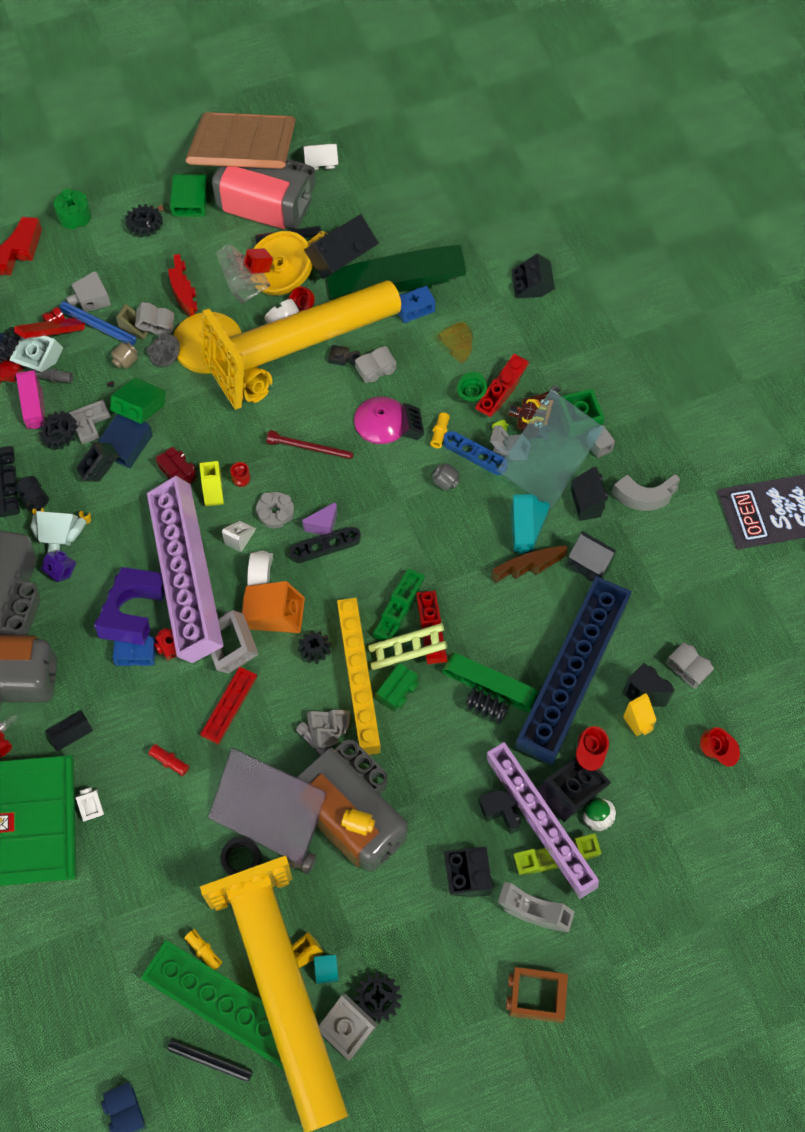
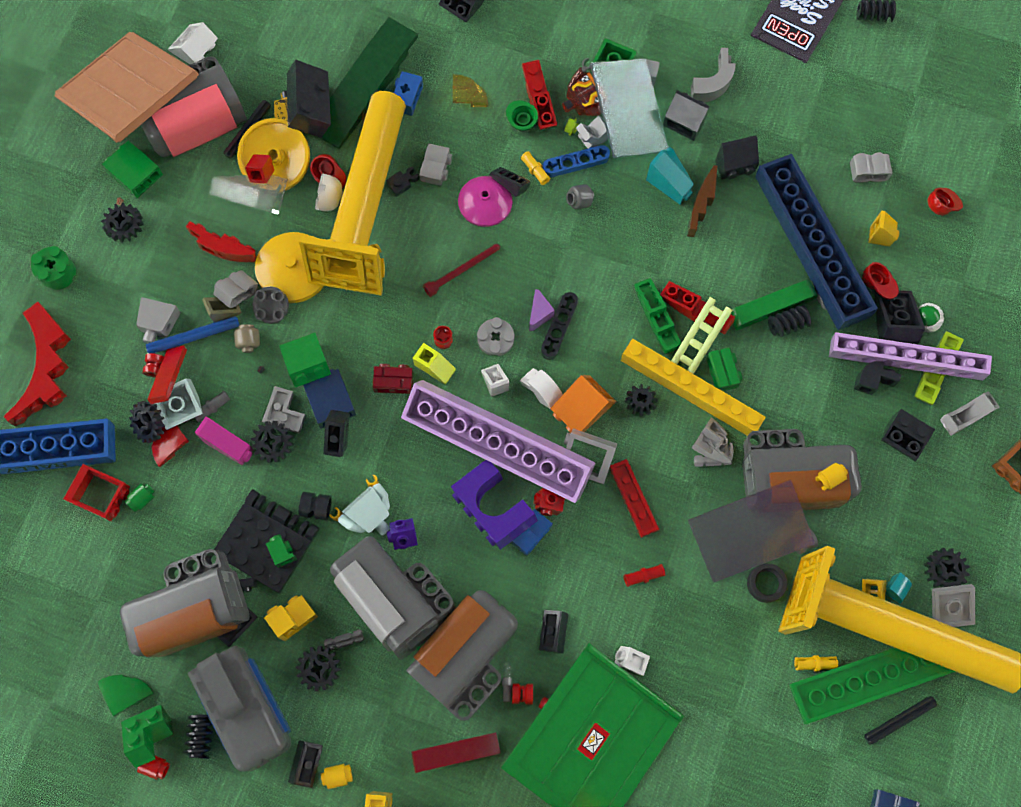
camera: 50 degrees left, 10 degrees up
black slope [622,663,675,707] -> none

